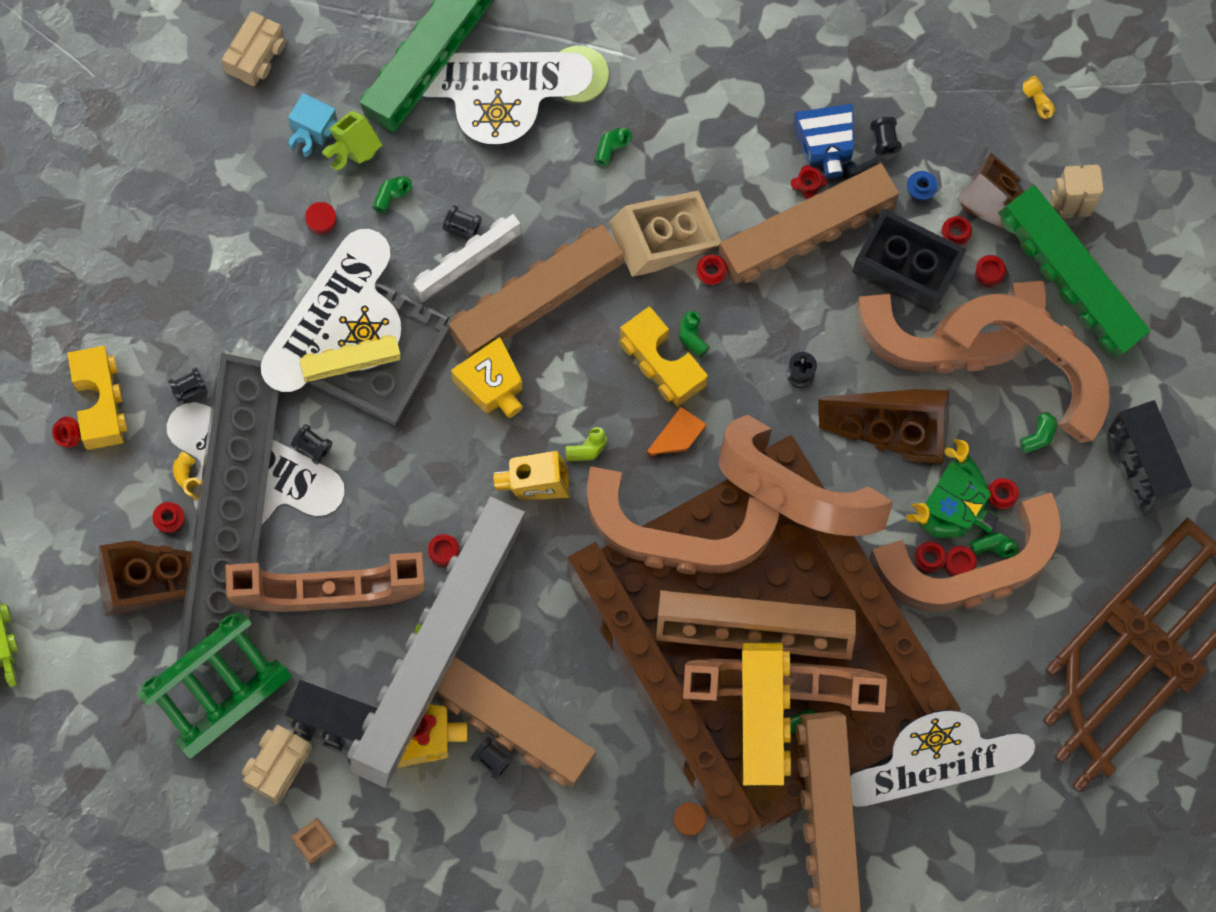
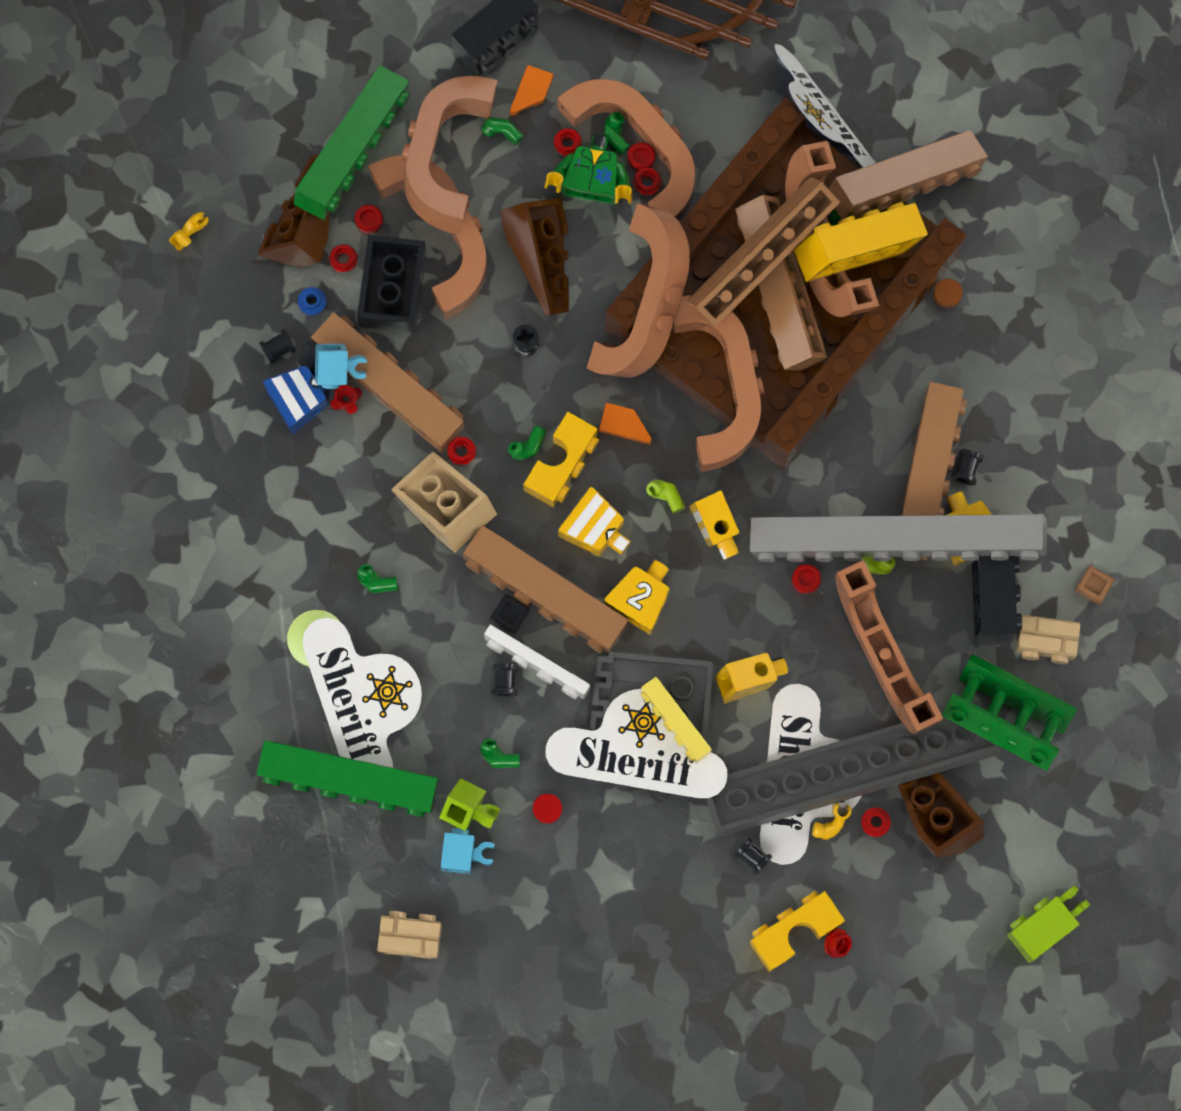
camera: 110 degrees left, 5 degrees up
black bush [290,424,333,465] -> none
tan brick [1049,164,1104,218] -> none
none -> medium azure brick [315,344,367,389]
none -> black tile [490,594,530,635]
none -> orange tile [509,65,554,116]
none -> yellow torso [558,487,631,556]
none -> medium nougat brick [687,177,840,327]
none -> yellow torso [715,653,788,704]

